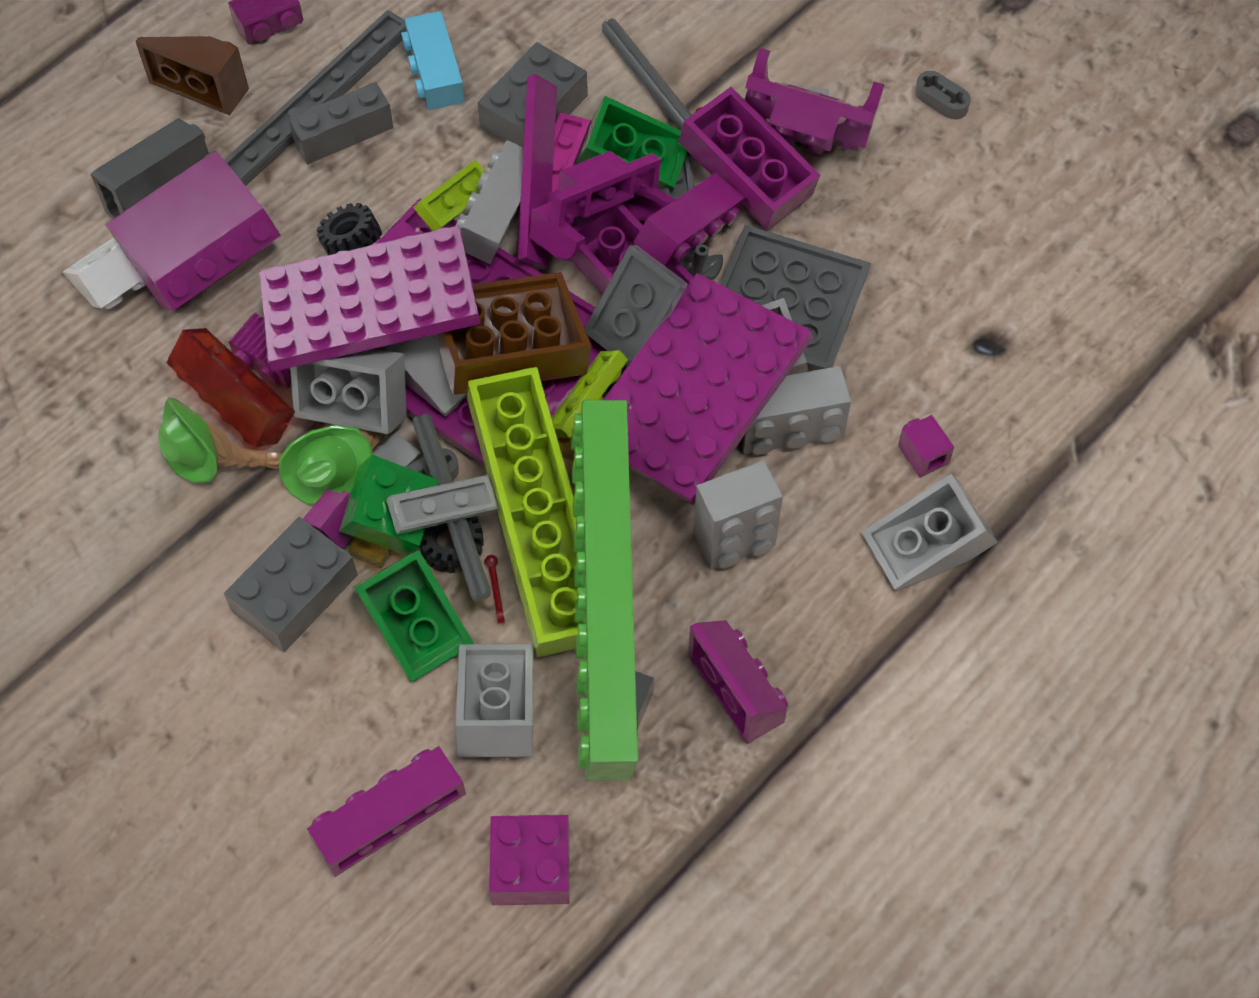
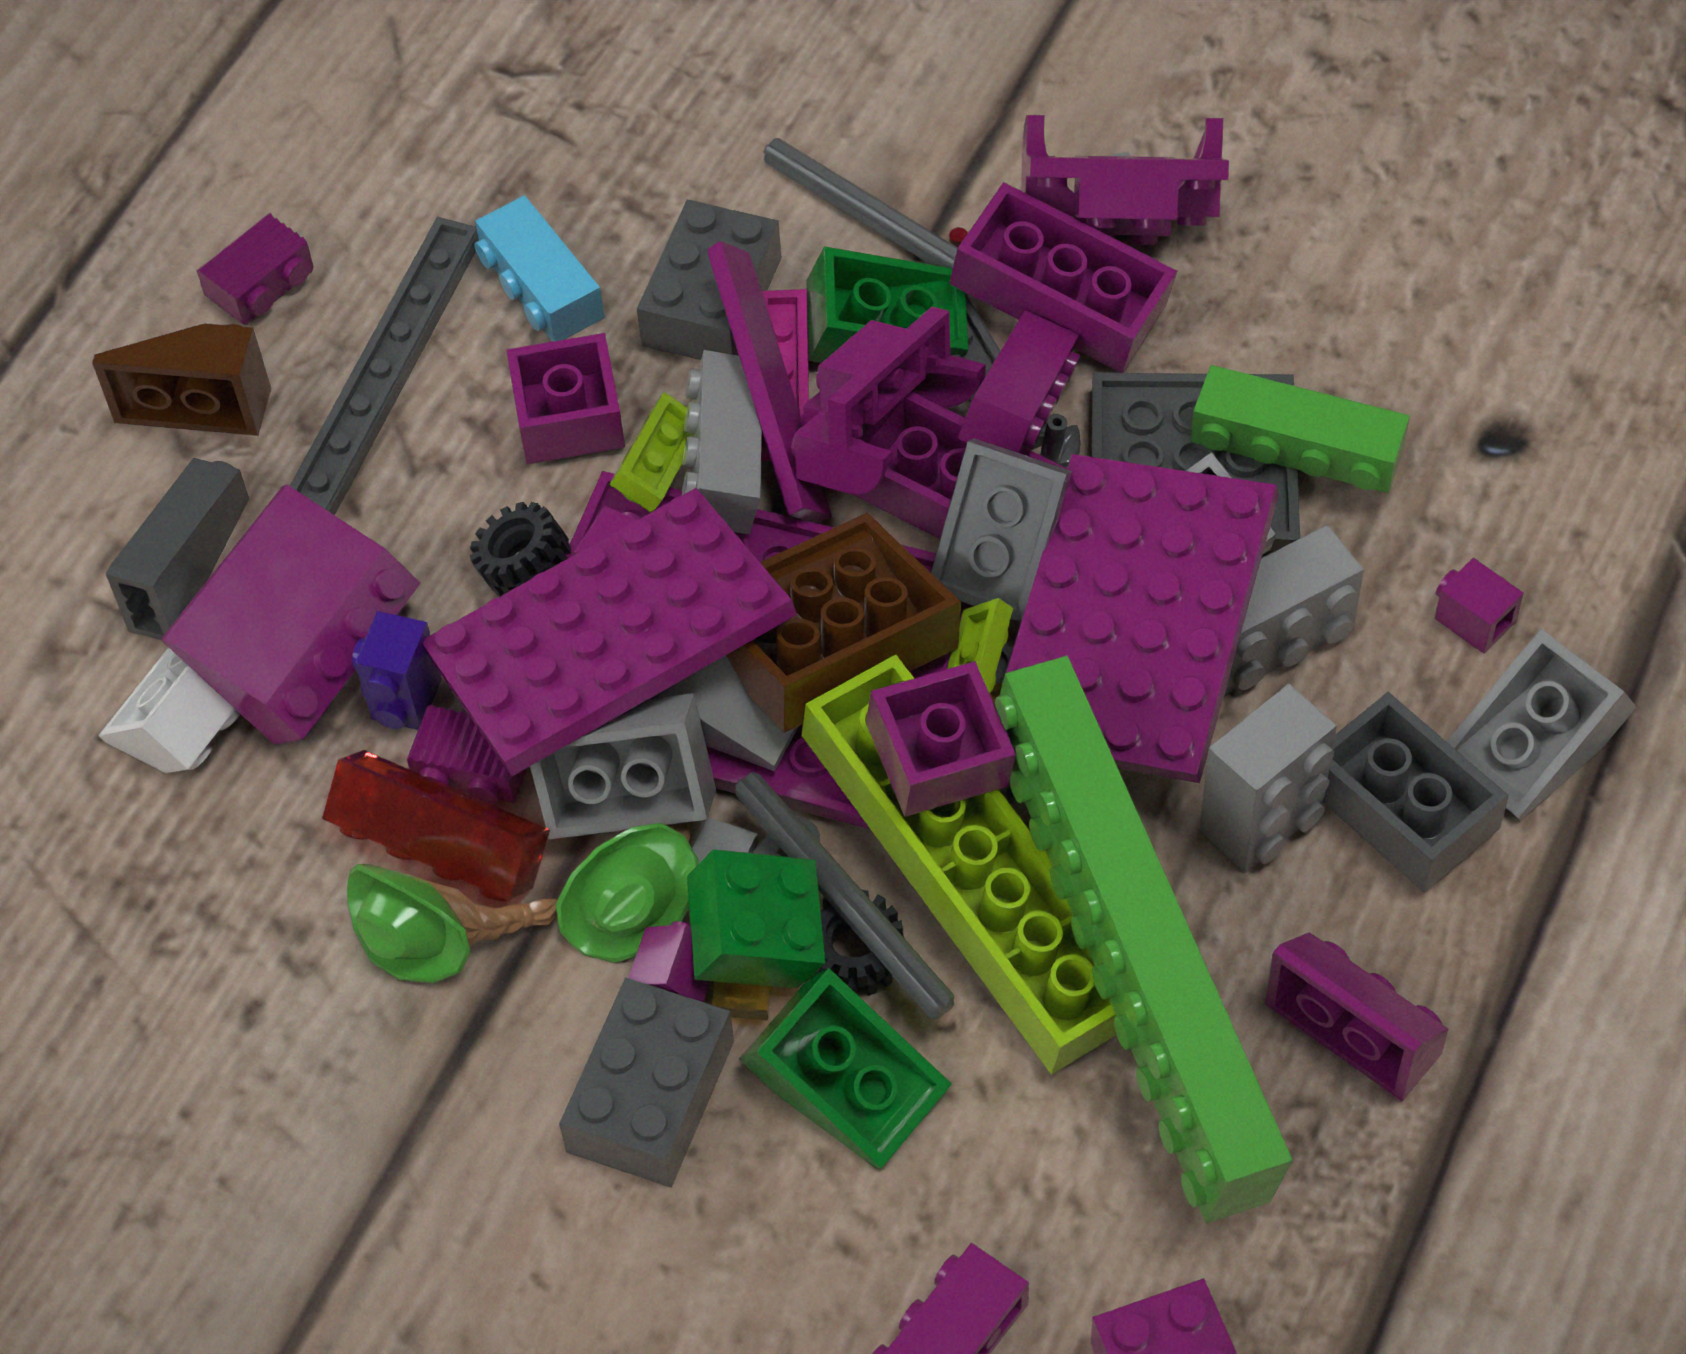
camera: 15 degrees left, 5 degrees down
dark grey brick [288,82,394,165] -> none
light grey tile [386,475,499,534] -> none
light grey slope [456,644,533,757] -> none
dark red hinge [484,555,505,624] -> none
dark grey beam [915,71,971,120] -> none
none -> dark purple brick [352,611,442,730]
none -> magenta brick [506,333,625,464]
none -> magenta brick [866,661,1016,817]
none -> bright green brick [1191,365,1410,493]
none -> dark grey brick [1324,692,1509,893]

